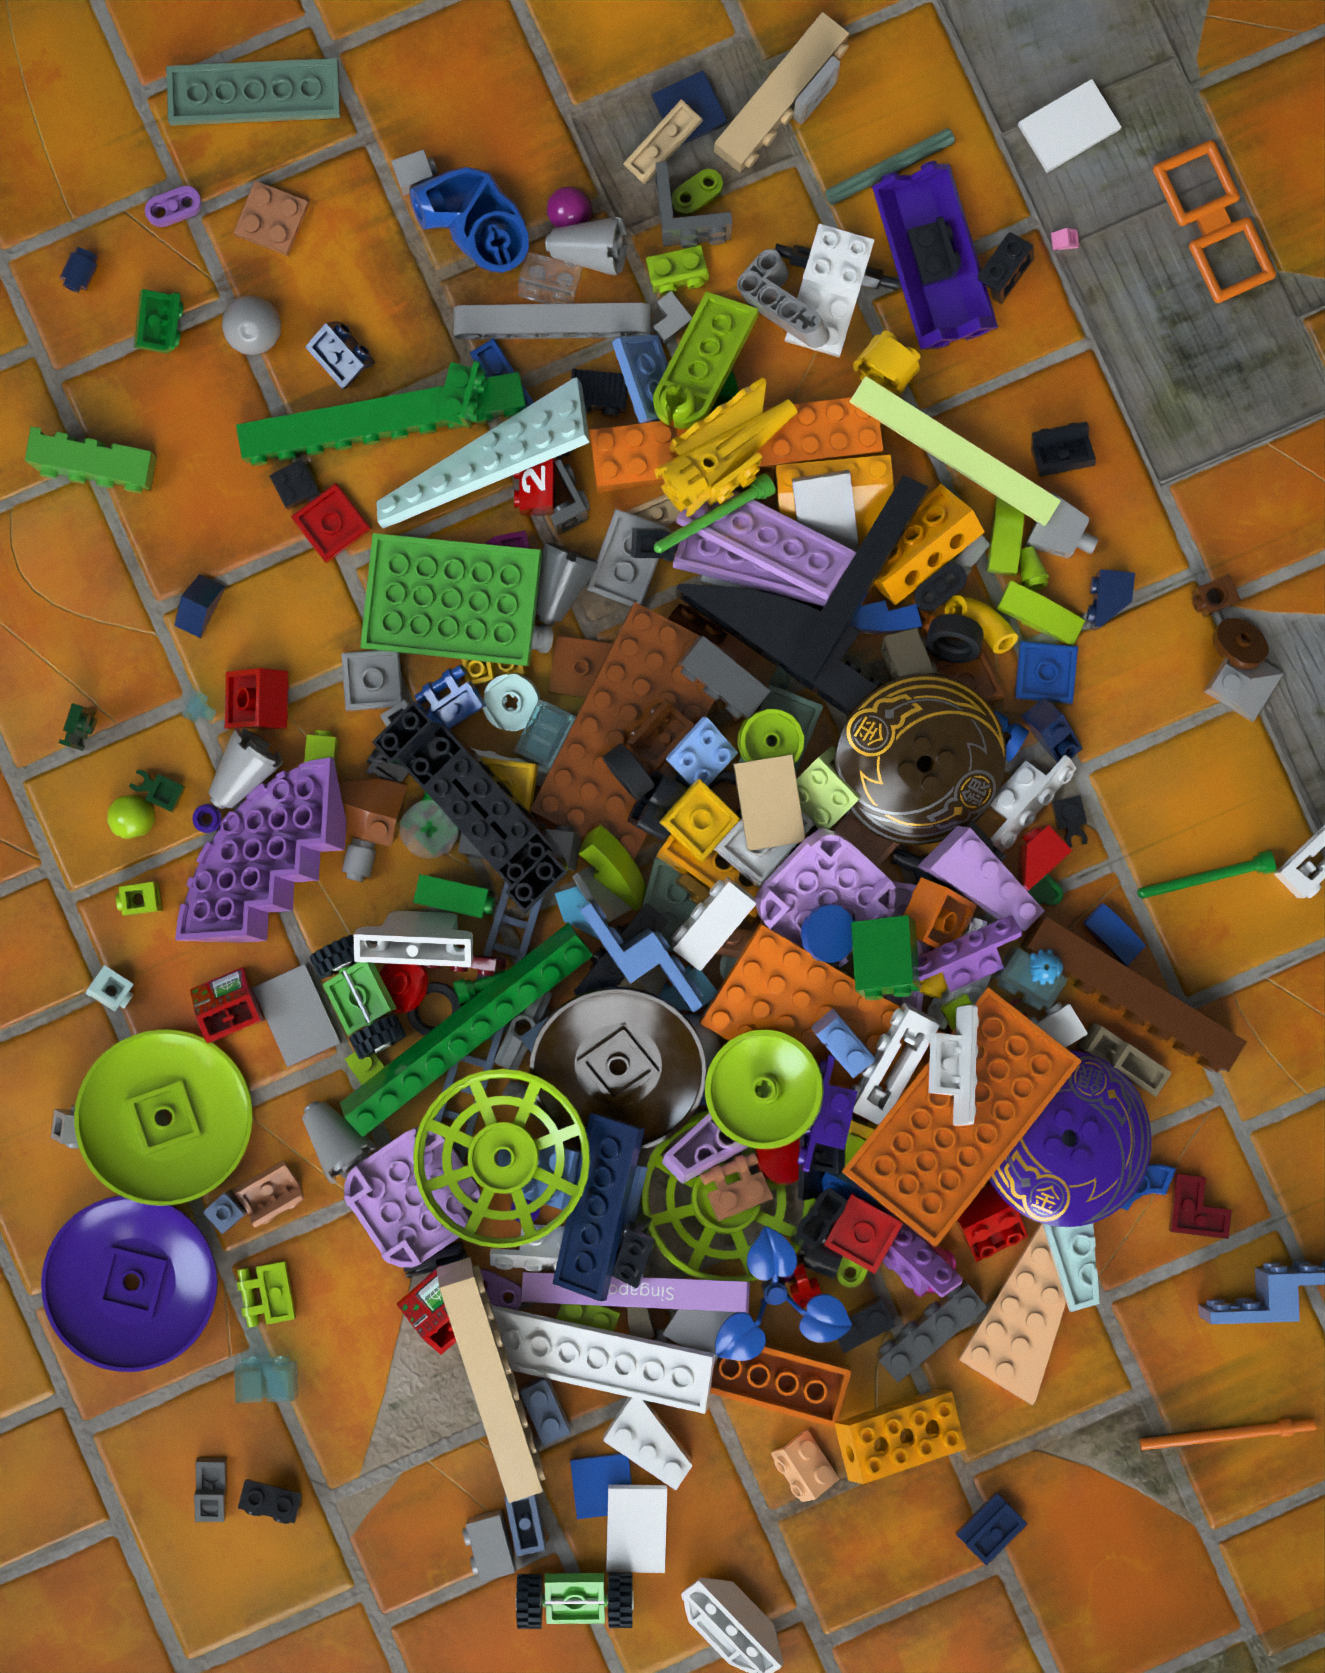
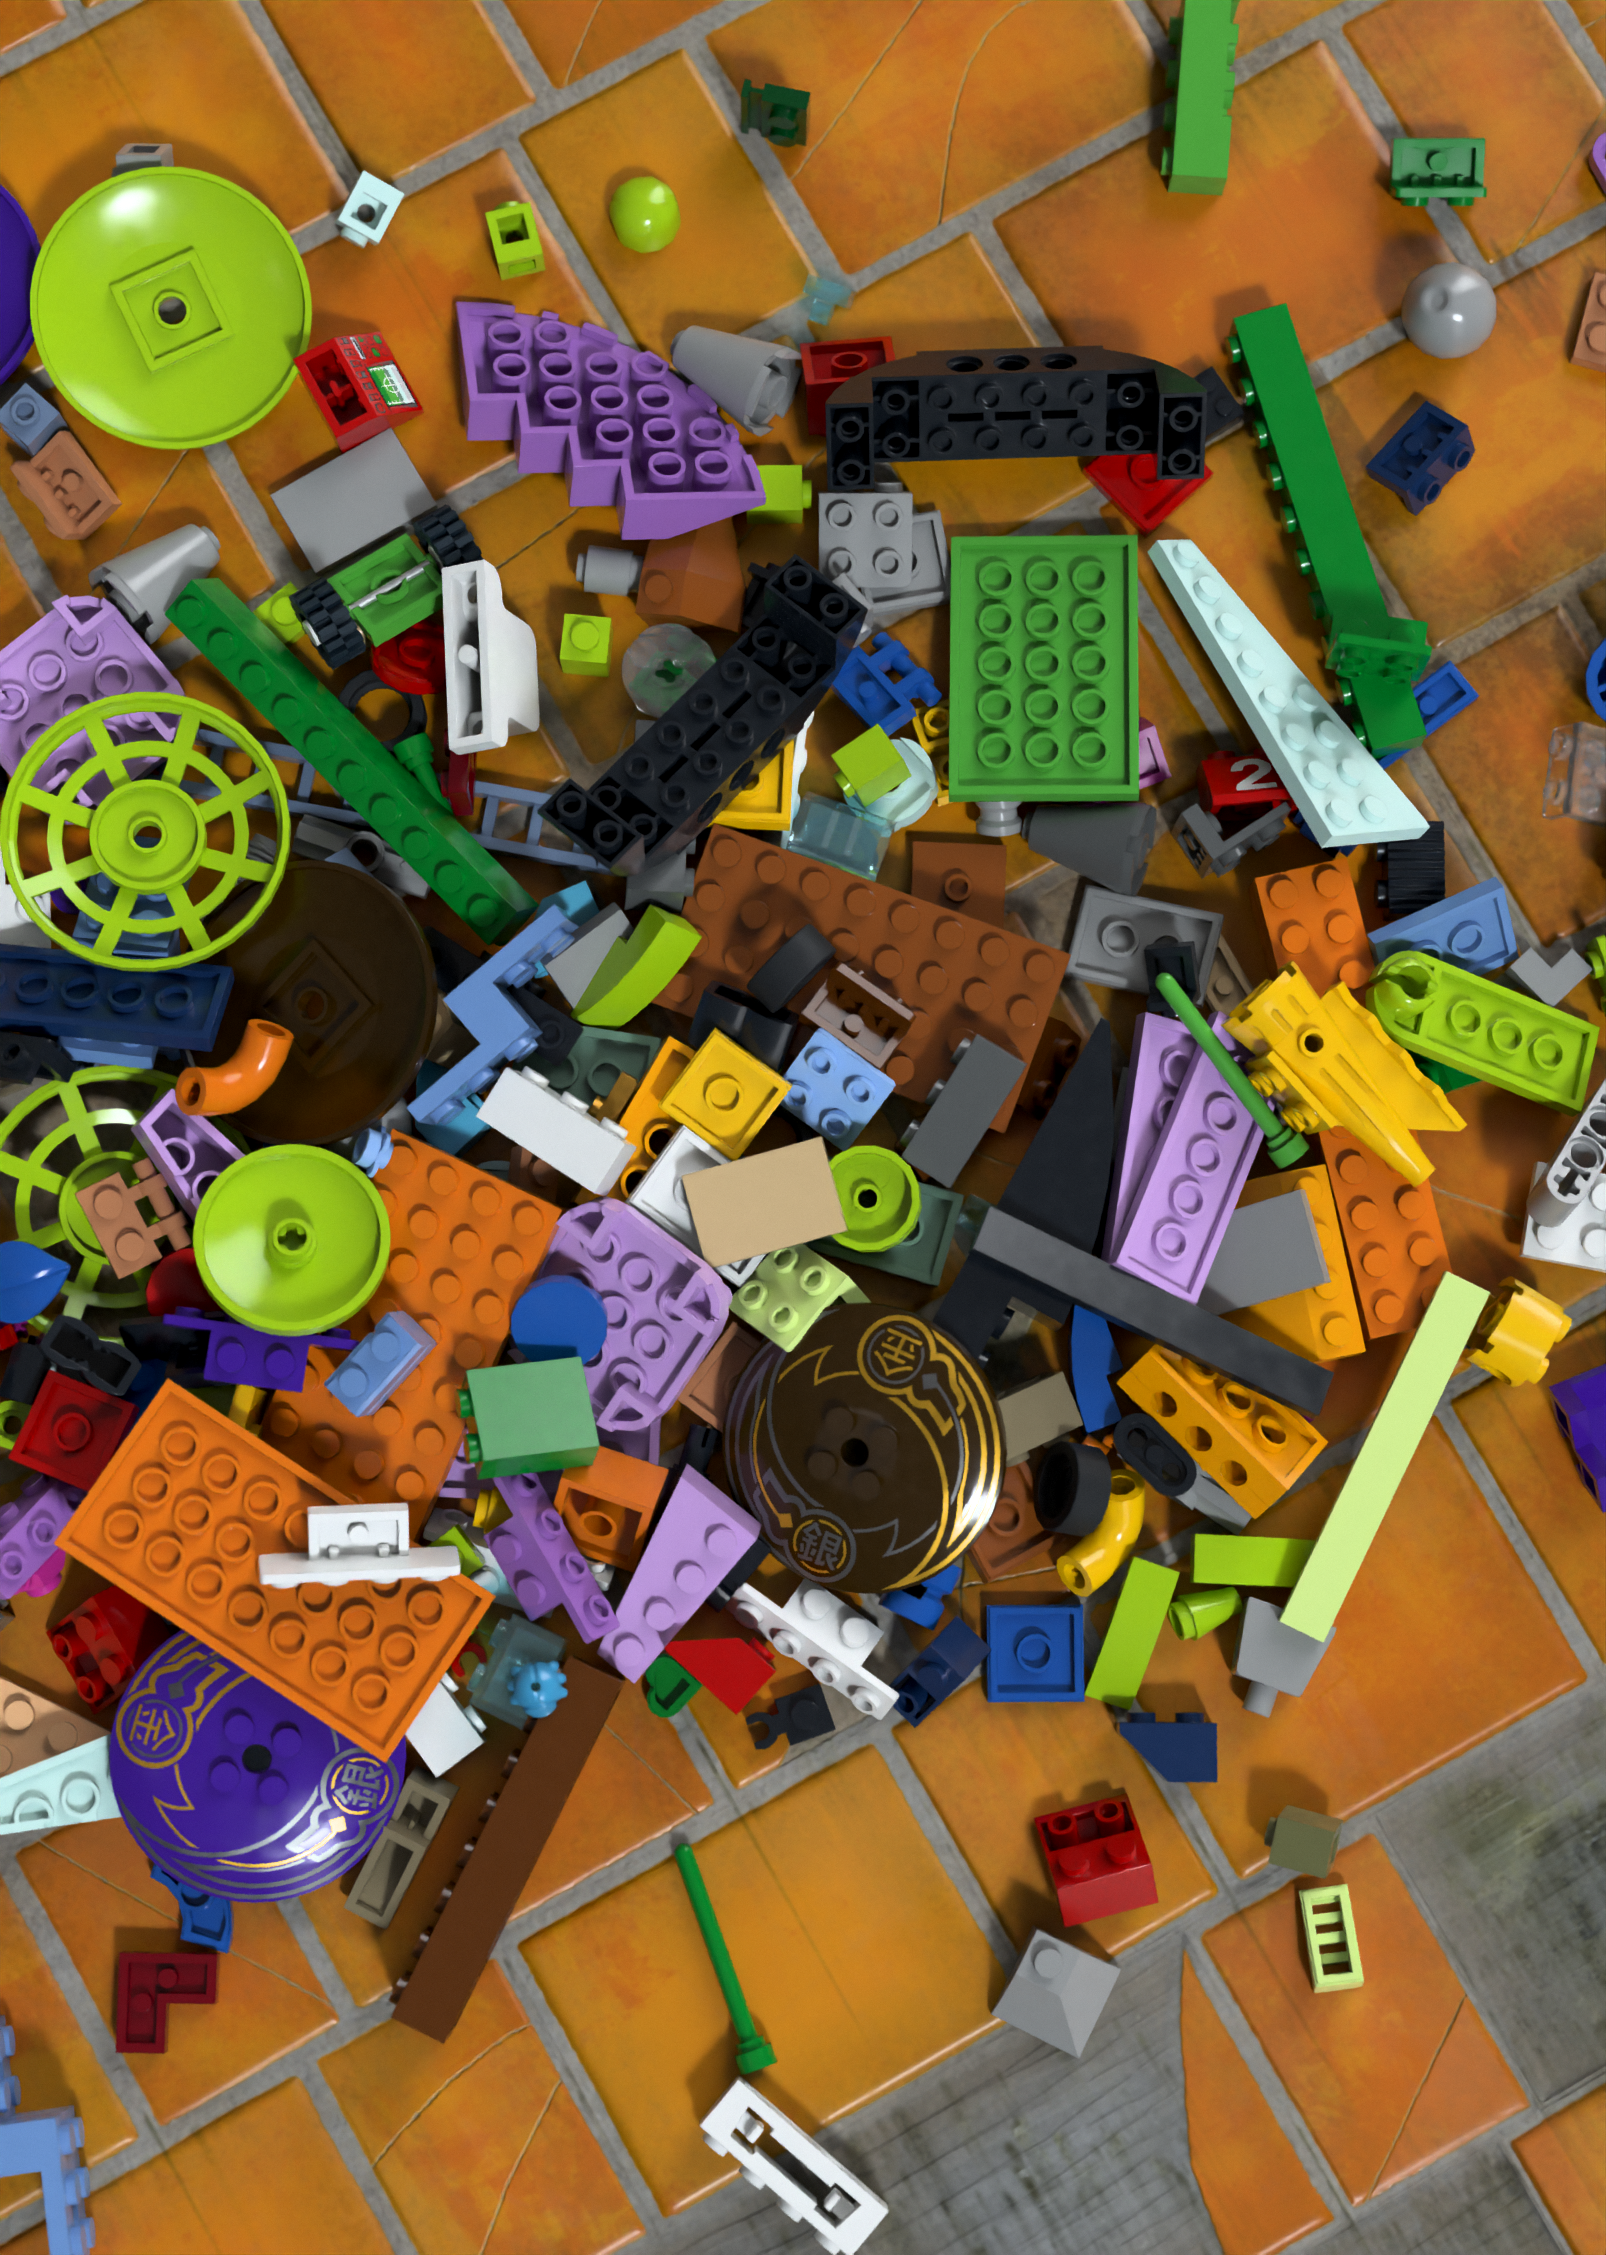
camera: 80 degrees right, 5 degrees down
dark blue brick [60,247,98,293] -> none
dark green plate [129,770,186,813] -> none
slope [174,574,226,638] -> none
dark purple plate [192,804,222,833] -> none
green brick [413,874,496,919] -> none
light grey beam [453,303,651,340] -> none
white brick [850,1002,940,1125] -> none
black bracket [1031,422,1096,477] -> none
blue slope [1082,903,1146,966] -> none
reddish brown brick [1191,574,1241,618] -> none
reddish brown plate [1212,618,1269,670] -> none
none -> orange cylinder [175,1019,294,1117]
none -> light blue plate [352,1125,393,1178]
none -> lime brick [560,613,614,677]
none -> light grey bracket [818,482,913,588]
none -> black slope [825,345,1207,490]
none -> lime brick [831,724,912,807]
none -> red slope [1034,1793,1159,1927]
none -> olive brick [1264,1805,1344,1879]
none -> yellowish green slope [1299,1884,1364,1993]

